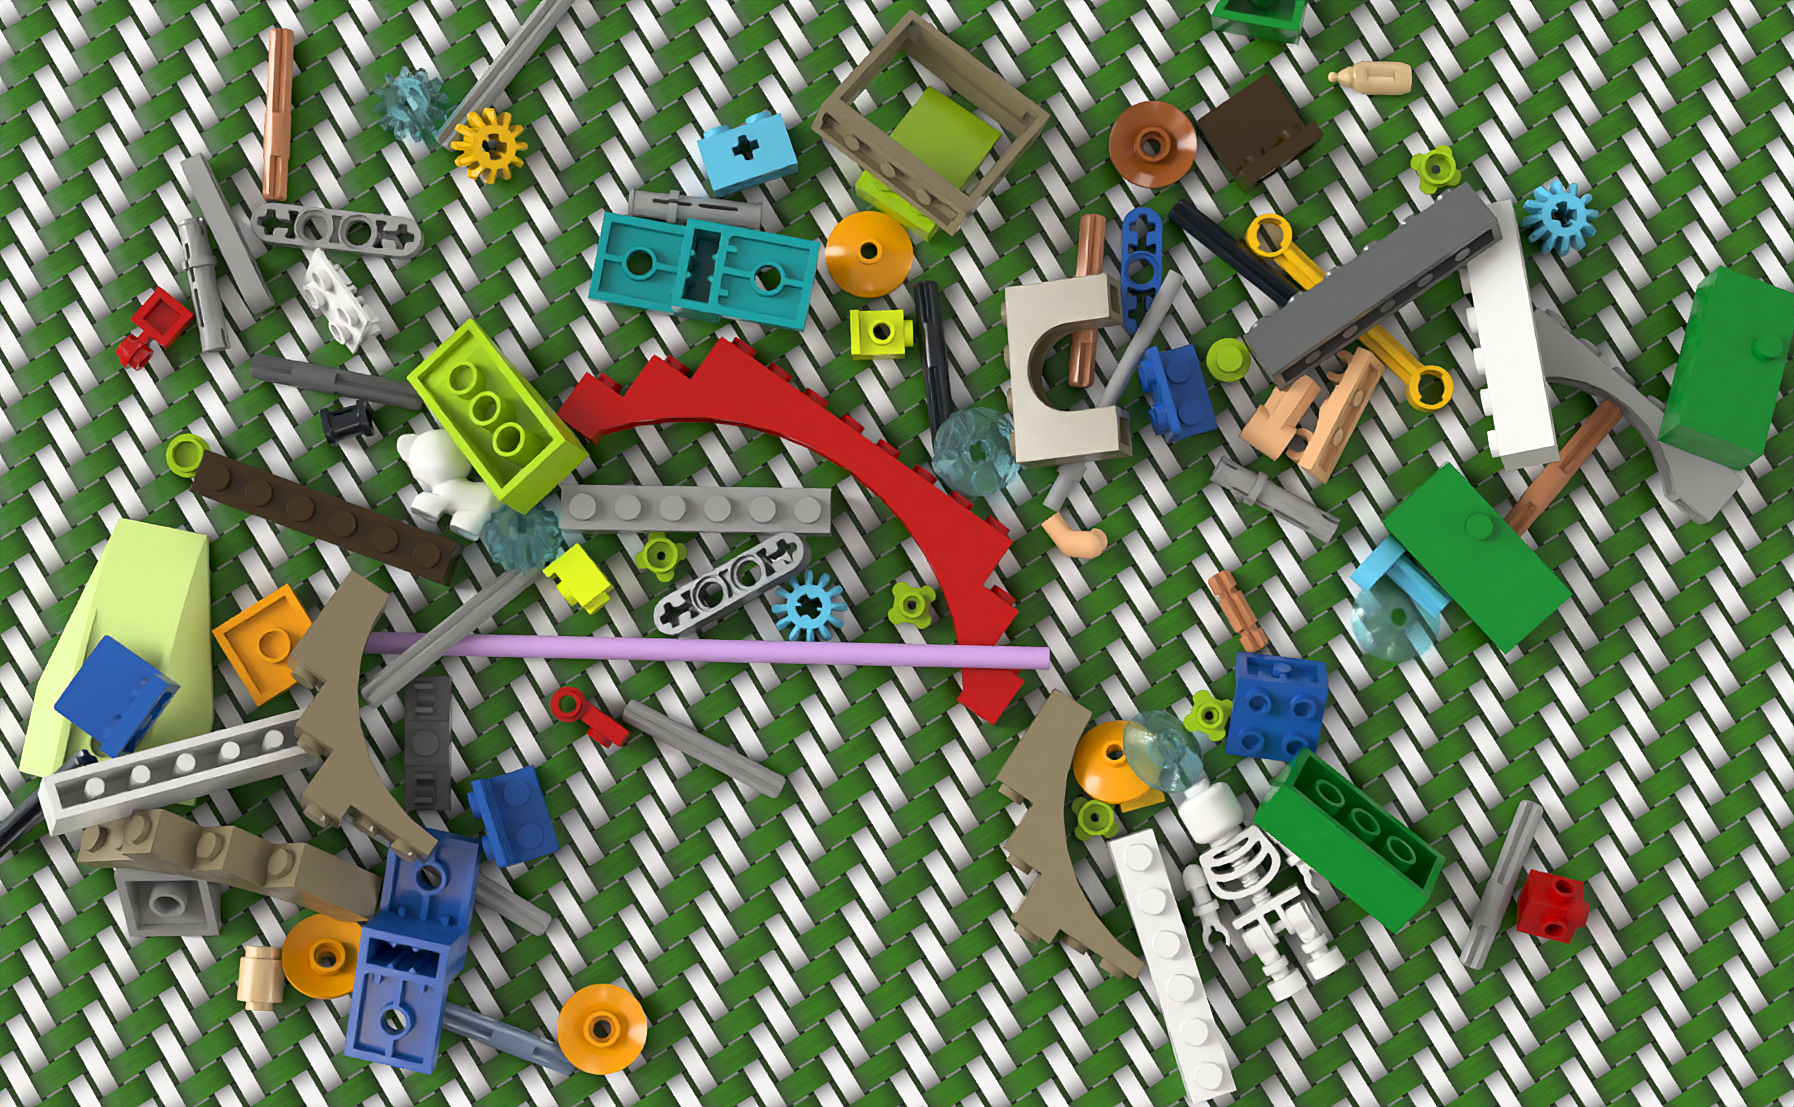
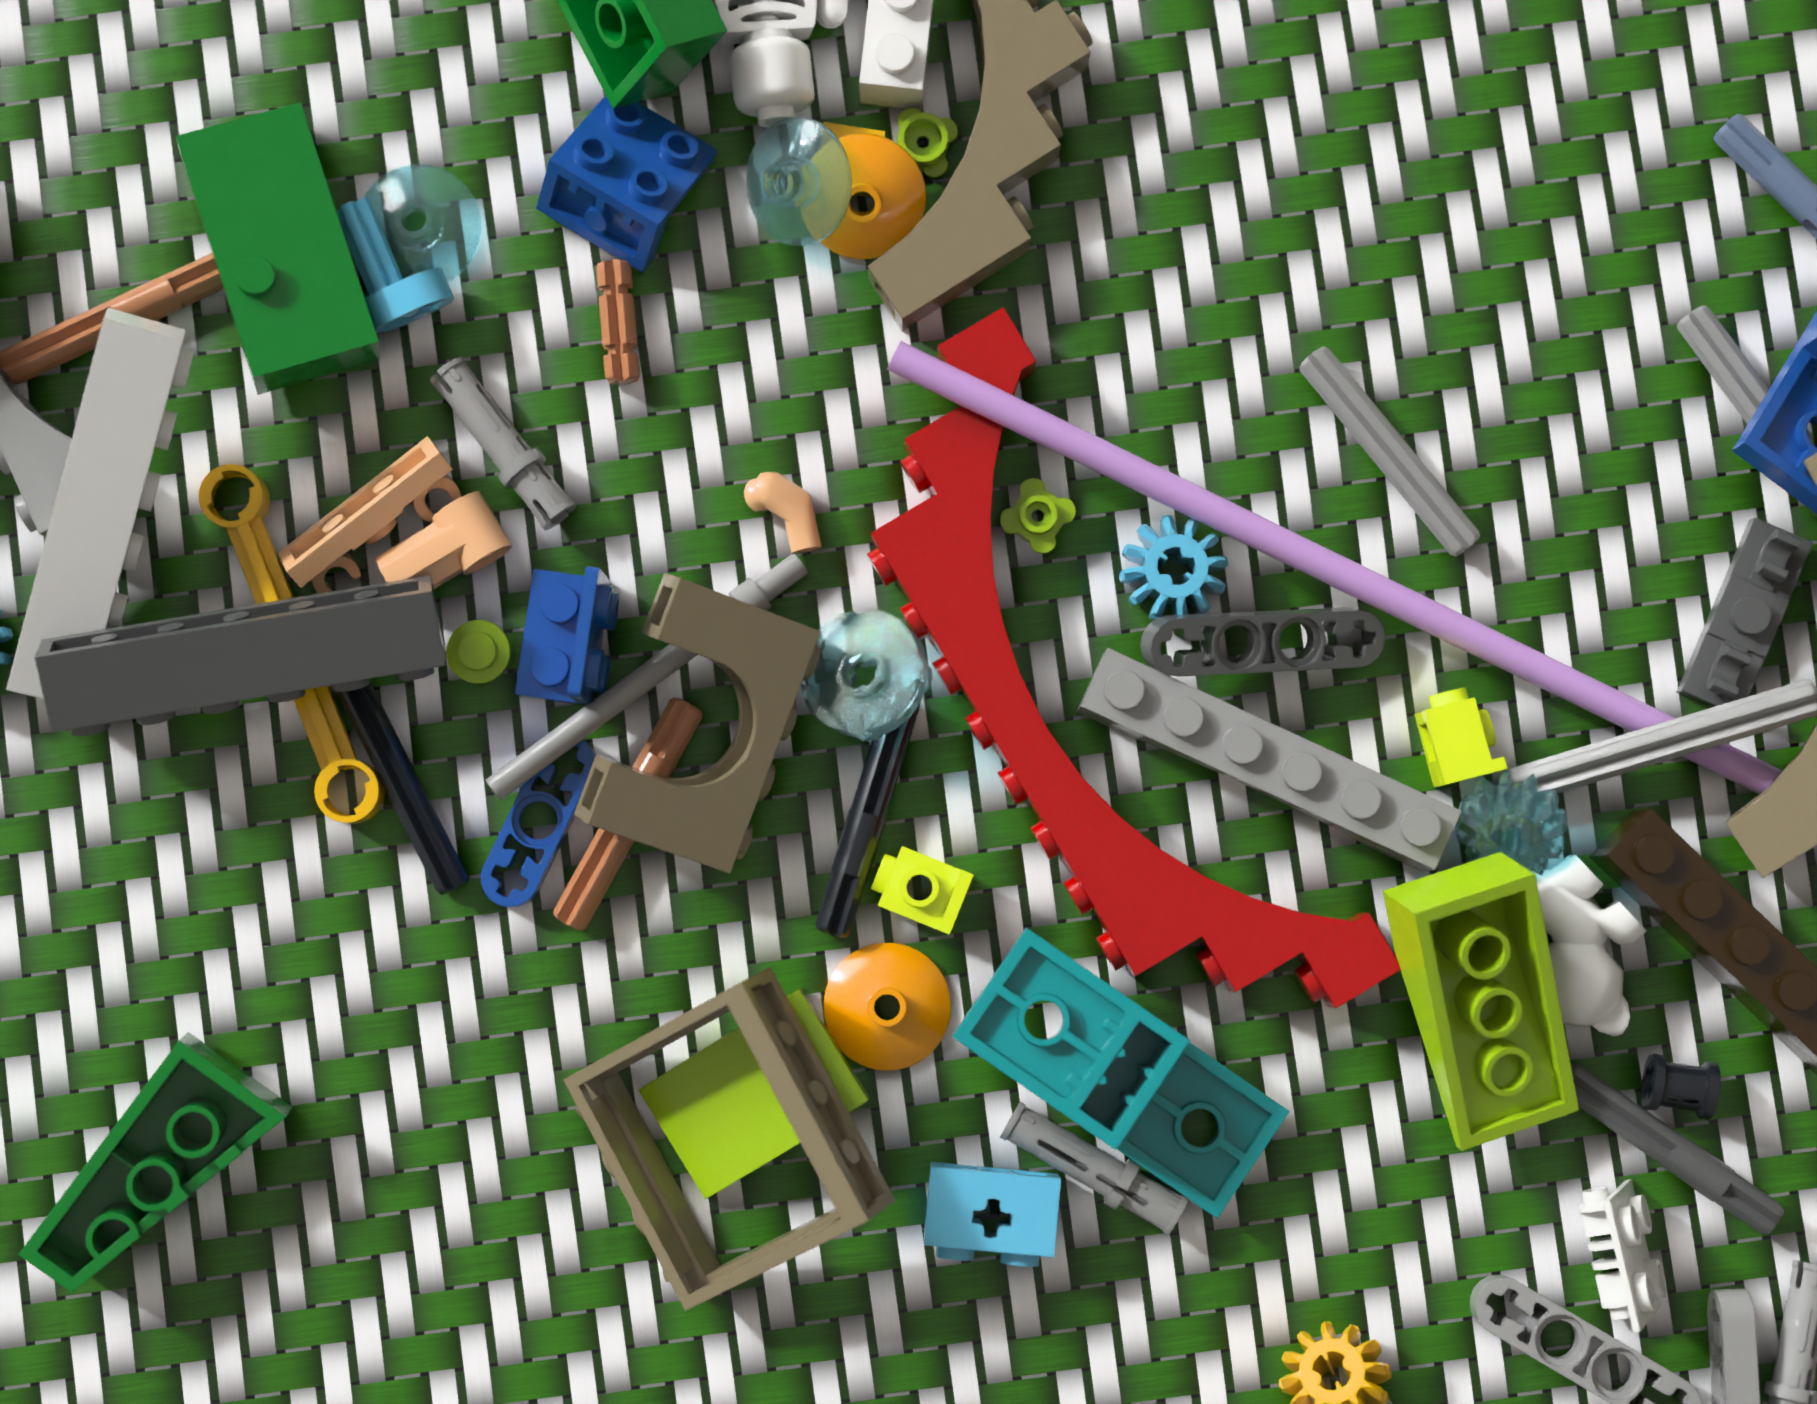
camera: 160 degrees left, 0 degrees up
blue bracket [468,765,561,869] -> none
red plate [550,686,633,749] -> none
light orange dish [557,984,647,1075] -> none
lime plate [635,532,688,582] -> none
dark orange dish [1109,101,1197,189] -> none
lime plate [1183,690,1233,741] -> none
dark brown bracket [1196,74,1324,194] -> none
tan piece [1328,61,1412,95] -> none
lime plate [1410,145,1461,195] -> none

